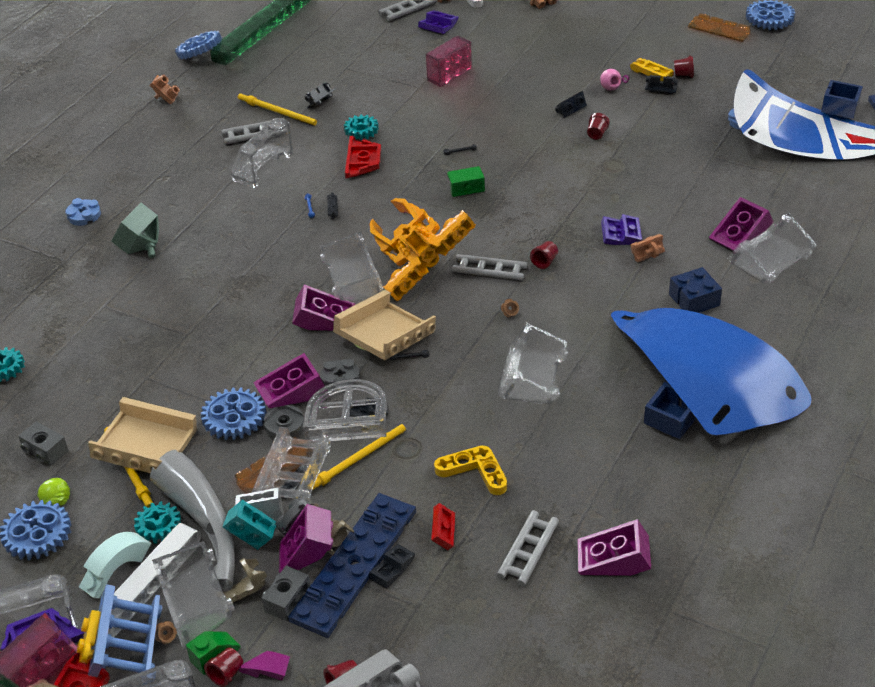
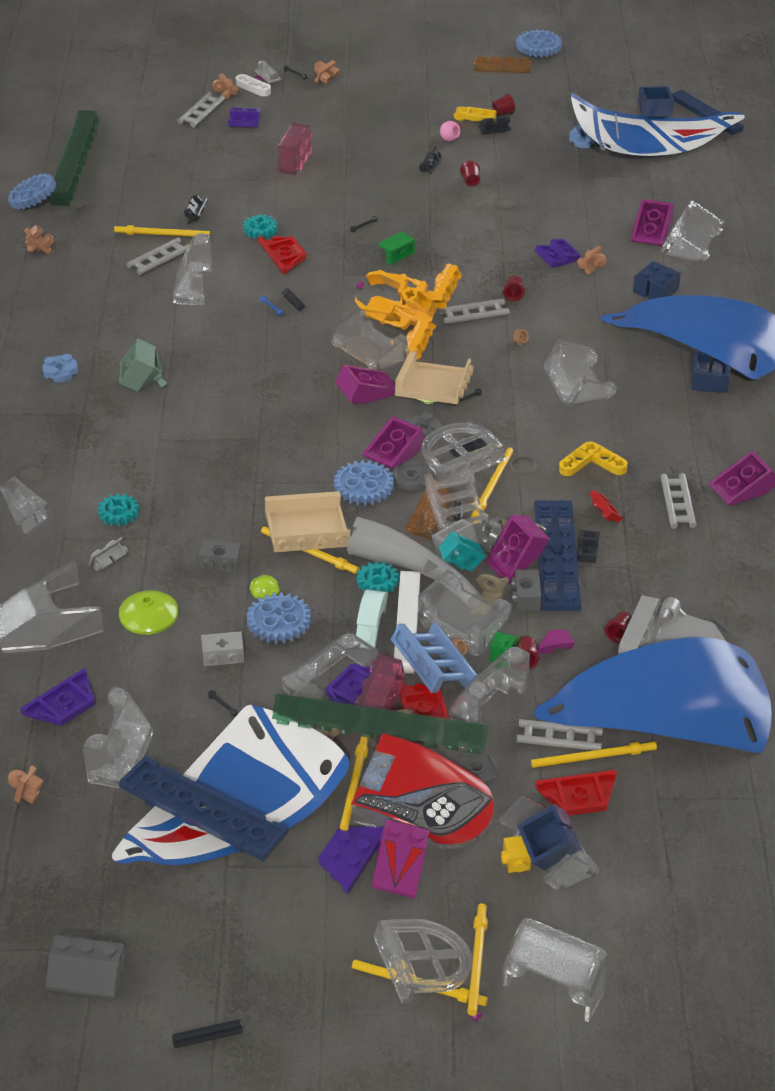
camera: 30 degrees left, 0 degrees up
yellow hinge [77,610,101,664] -> none

